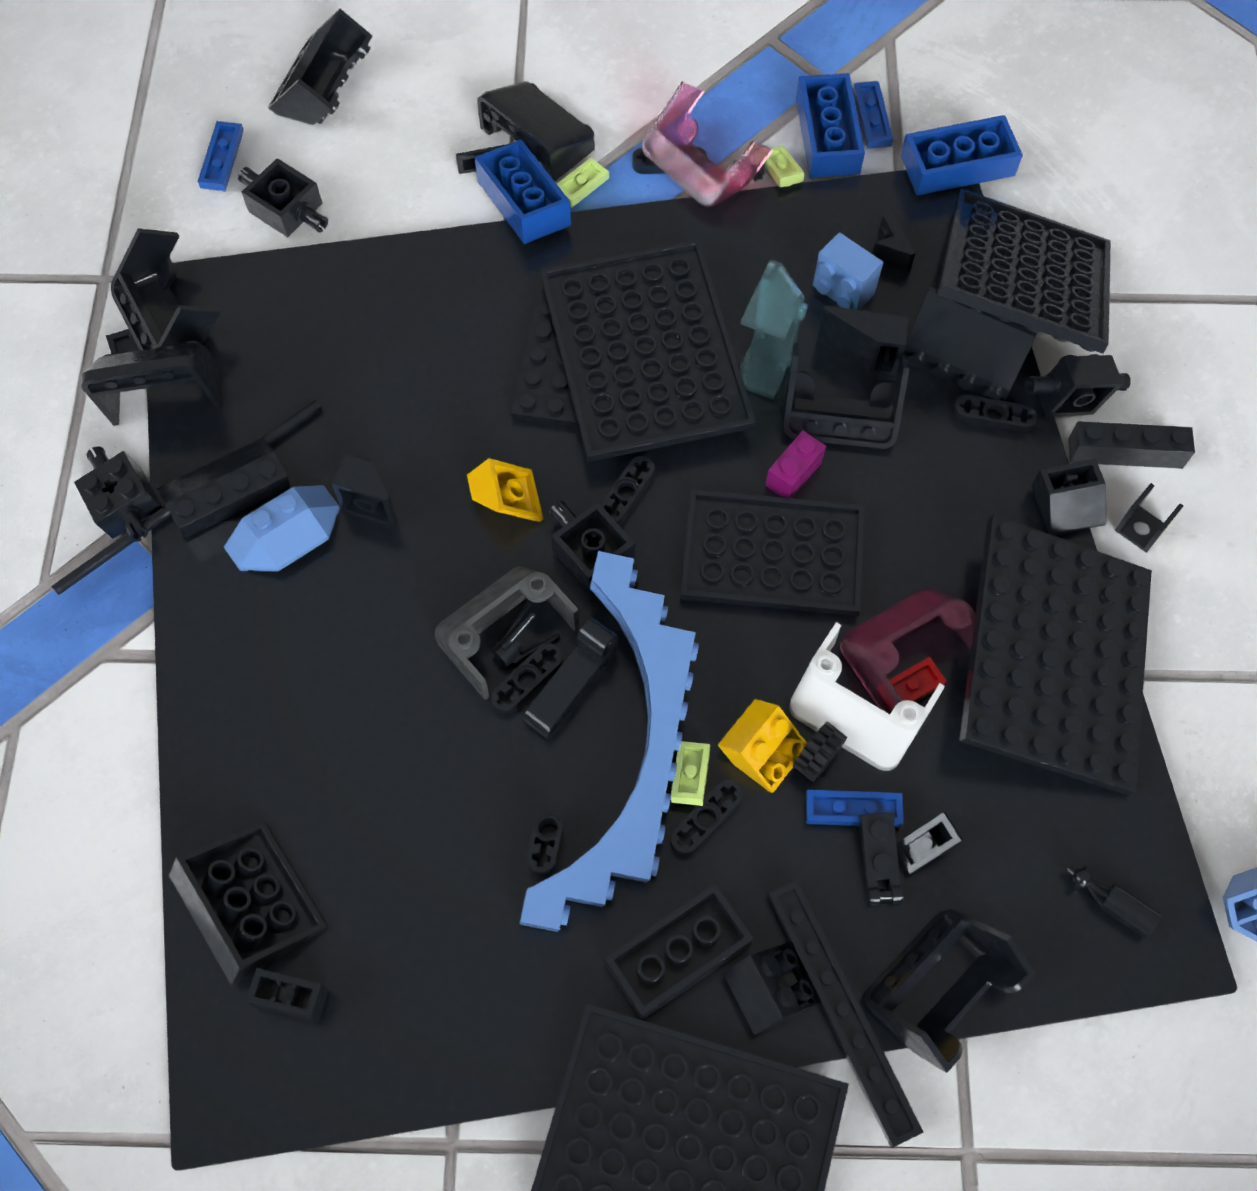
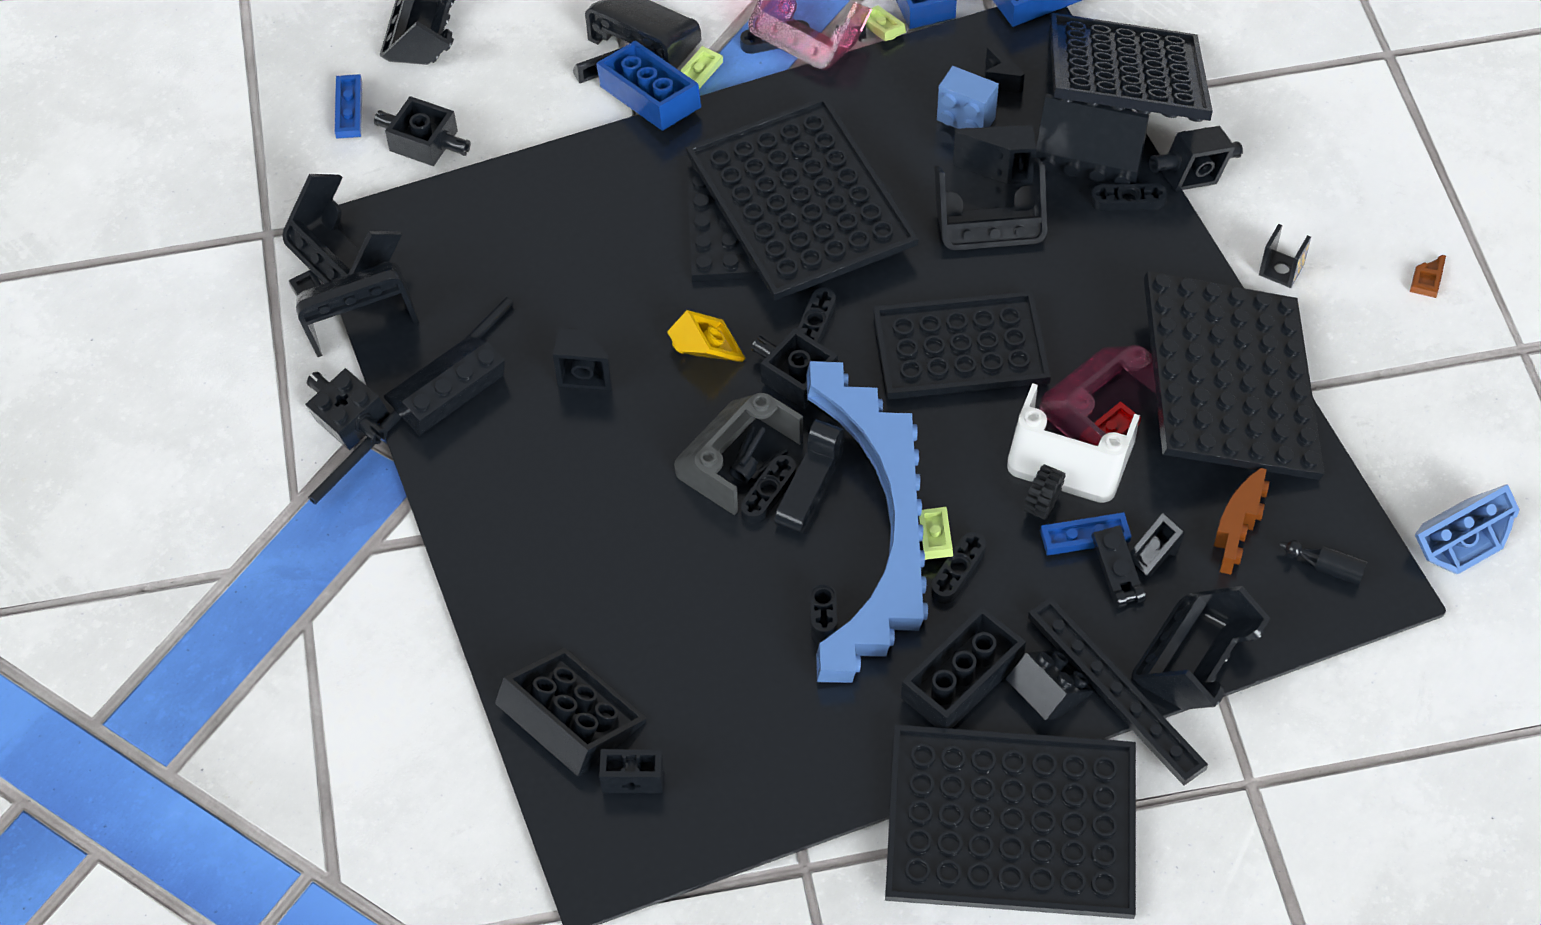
camera: 10 degrees left, 10 degrees down
medium blue wedge [224,485,340,571] -> none
yellow slope [718,699,807,793] -> none
clear light blue windscreen [739,259,808,400] -> none
magenta brick [765,430,826,498] -> none
black slope [1031,458,1107,536] -> none
black brick [1068,421,1195,469] -> none
none -> dark orange slope [1214,468,1270,575]

